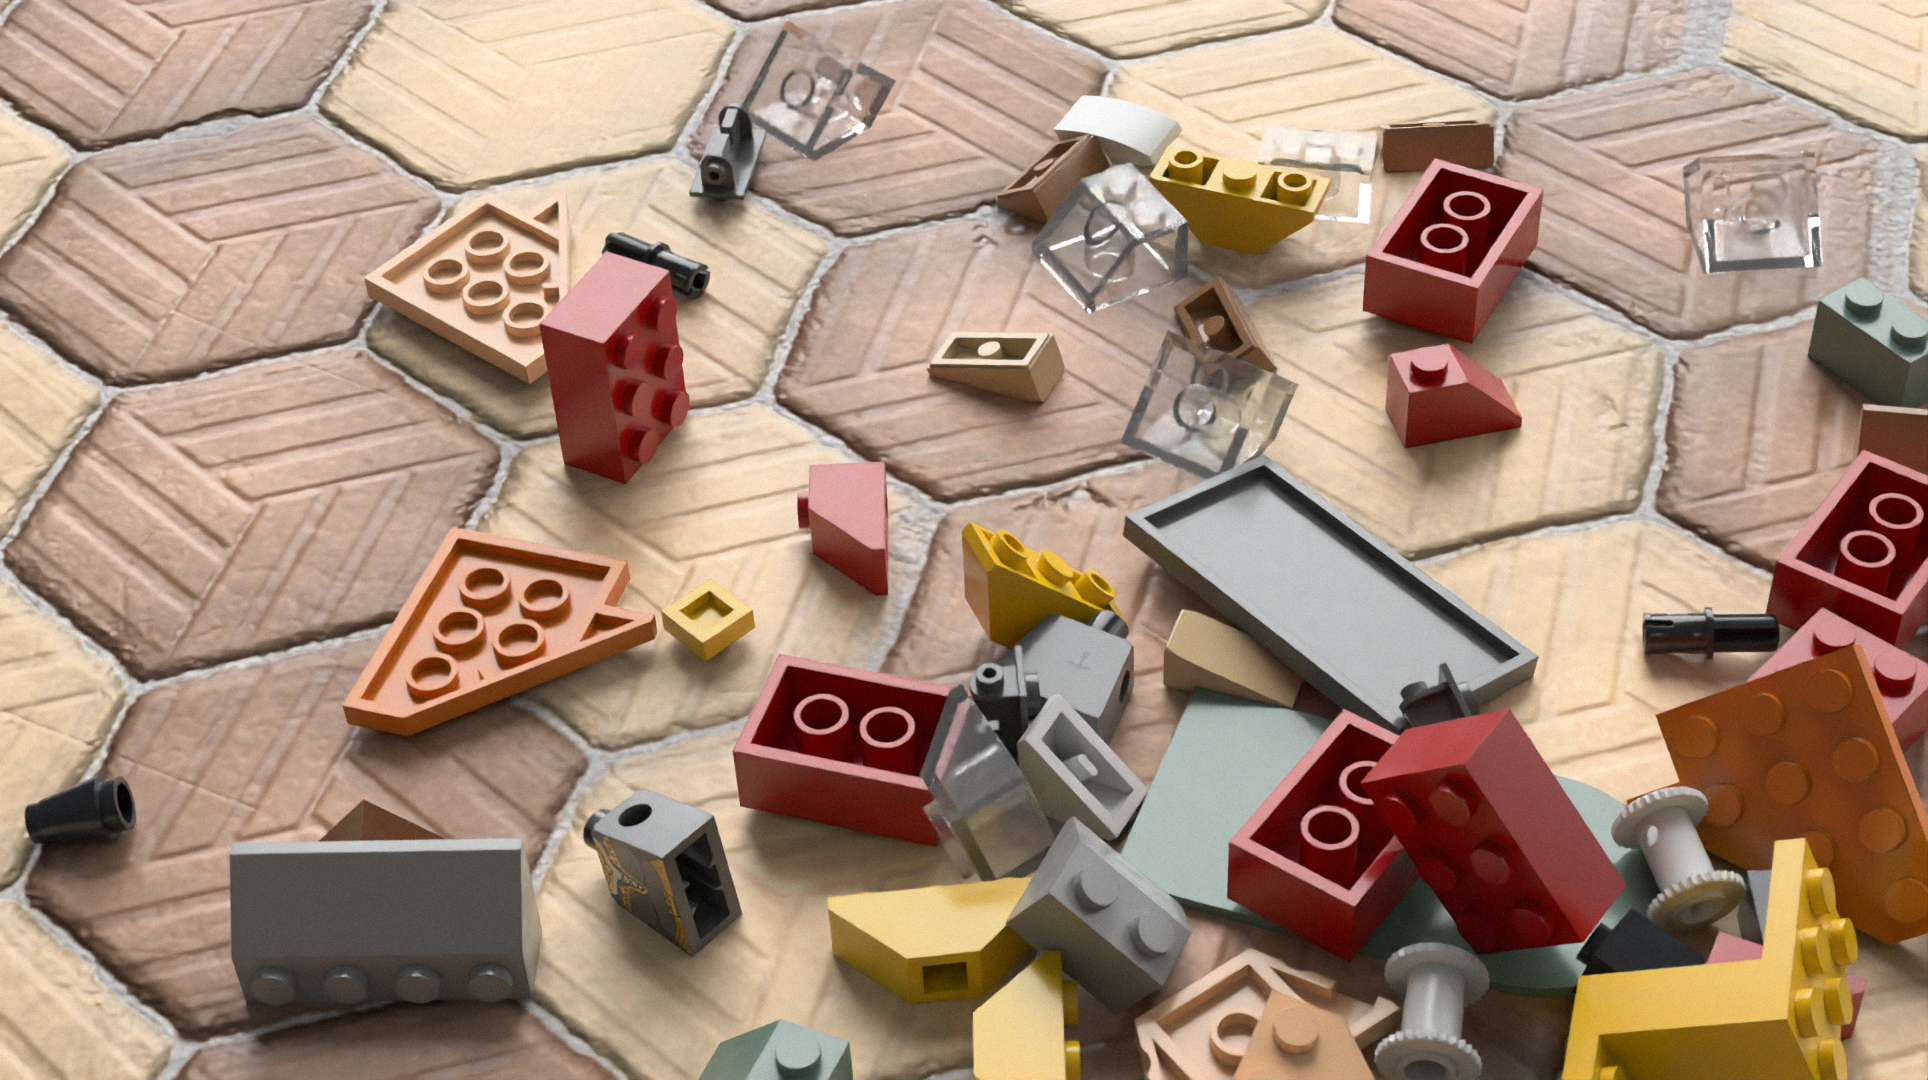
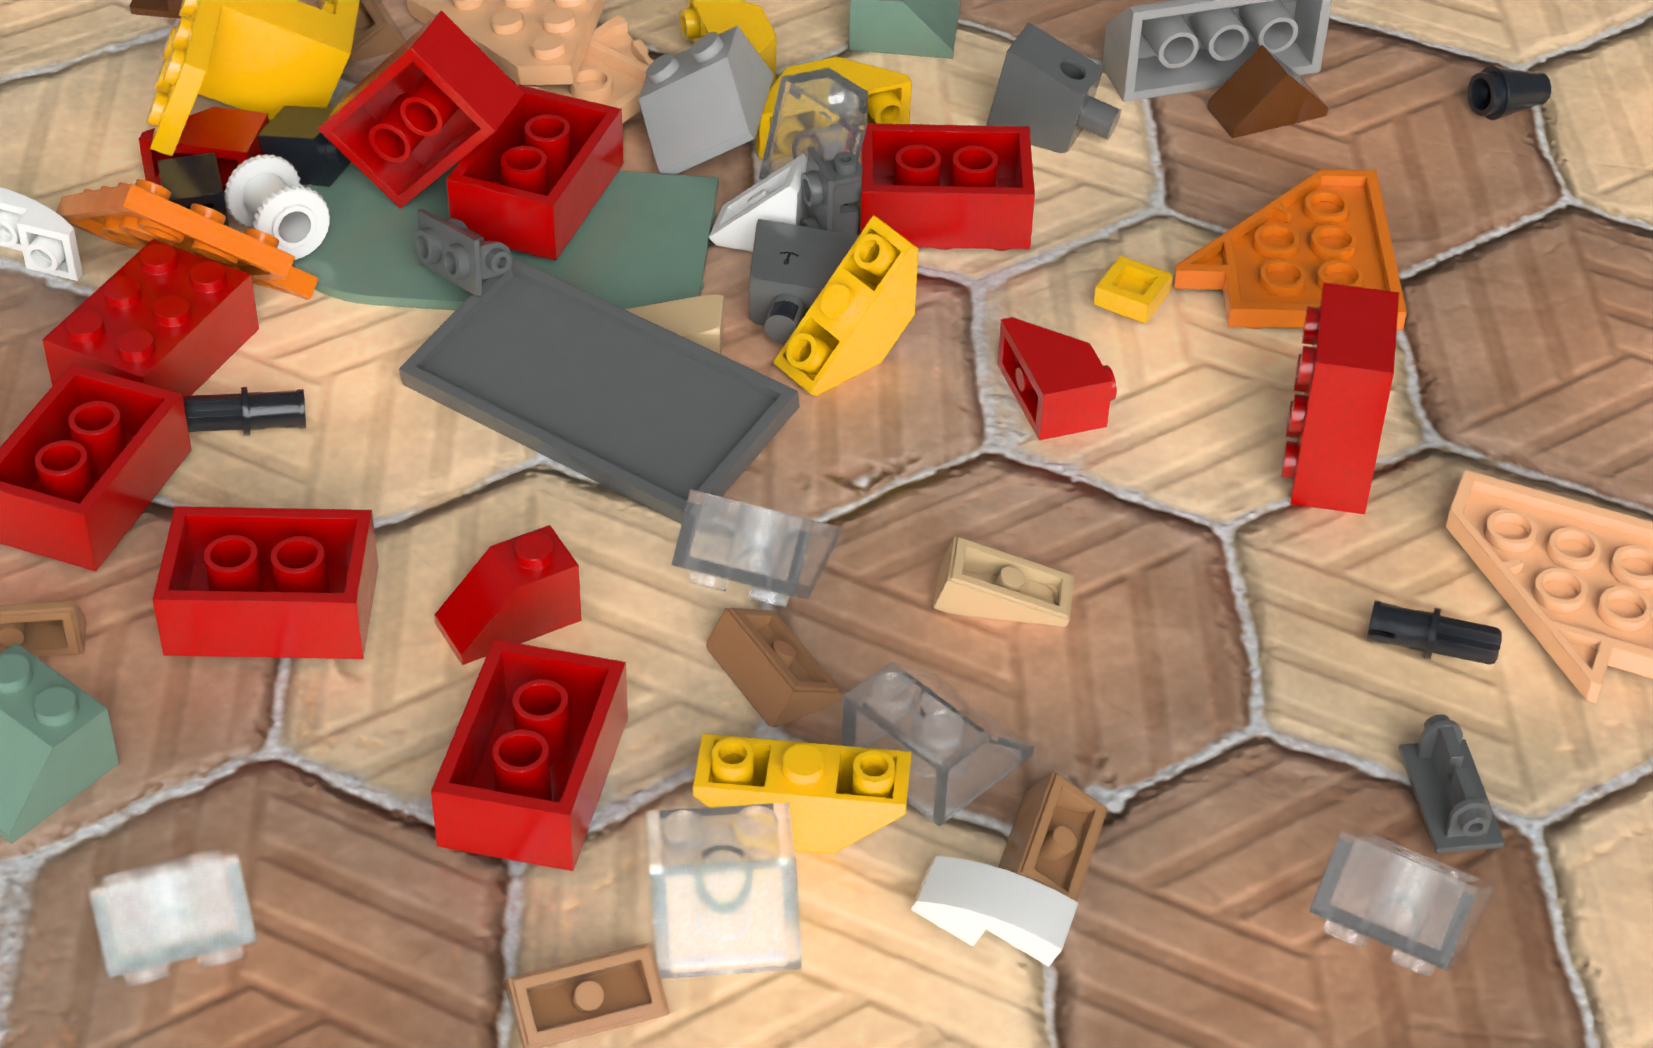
camera: 160 degrees right, 0 degrees up
none -> red brick [152,506,379,659]

